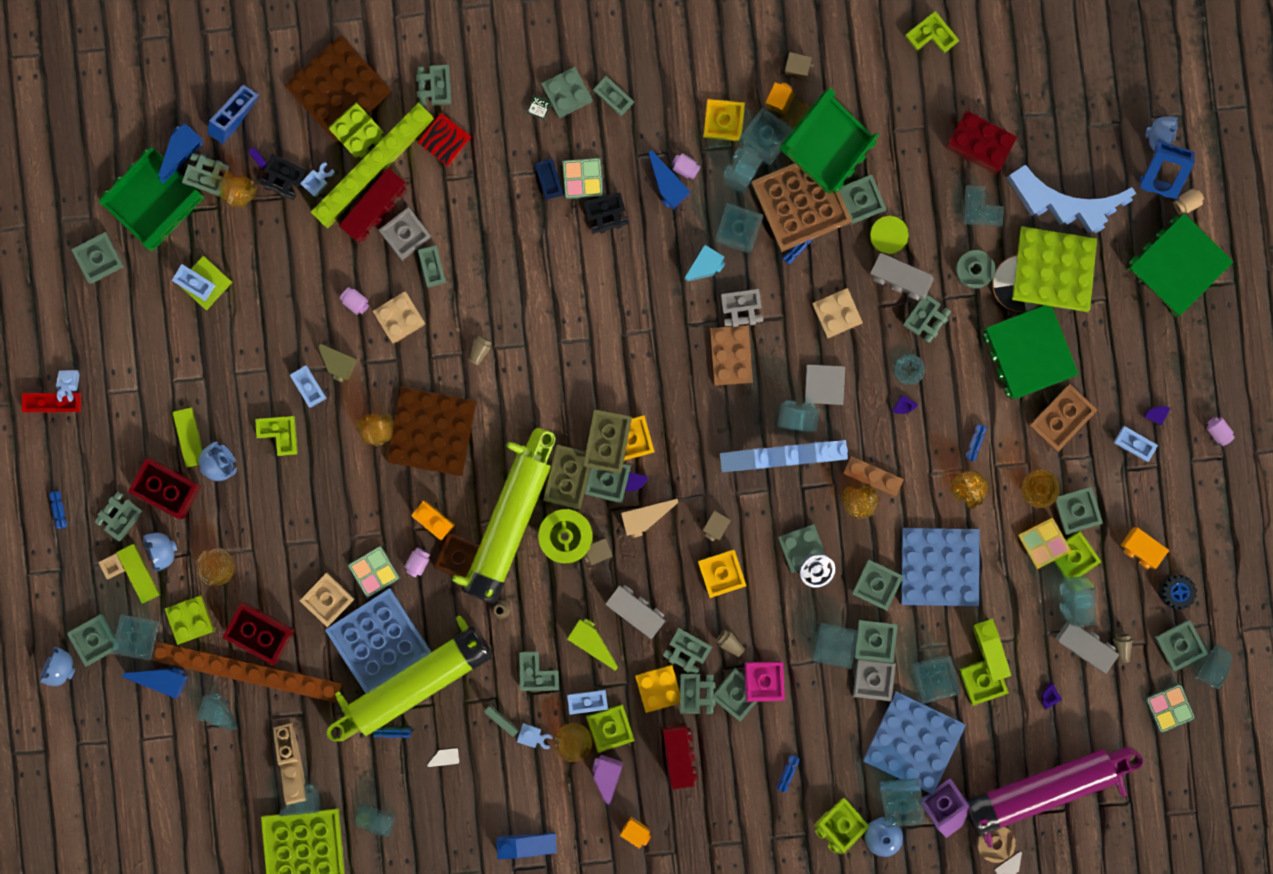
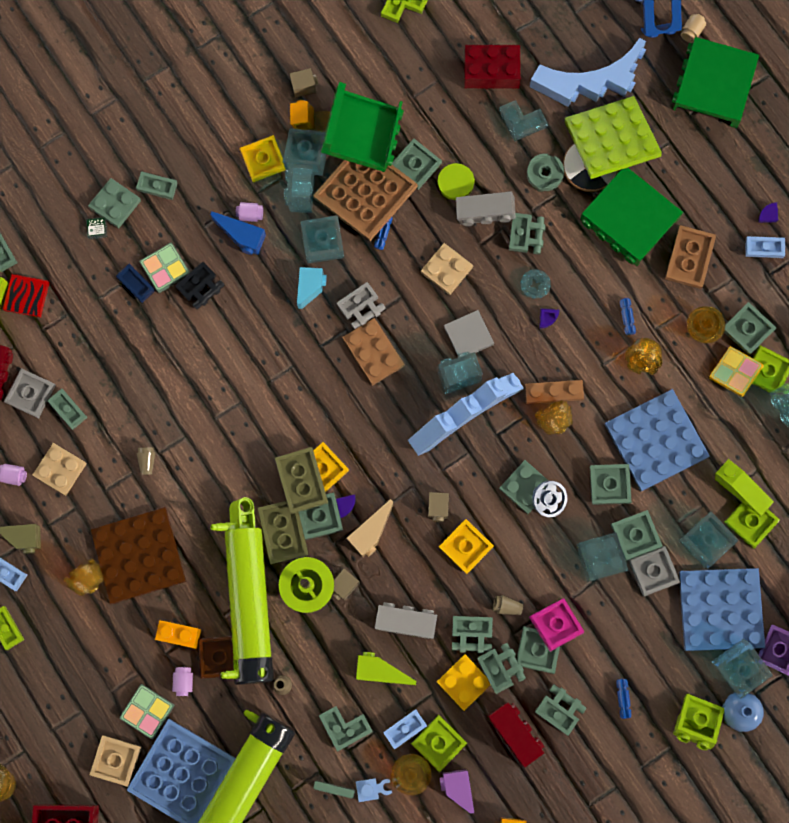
camera: 25 degrees left, 10 degrees down
none -> sand green plate [535,684,587,736]

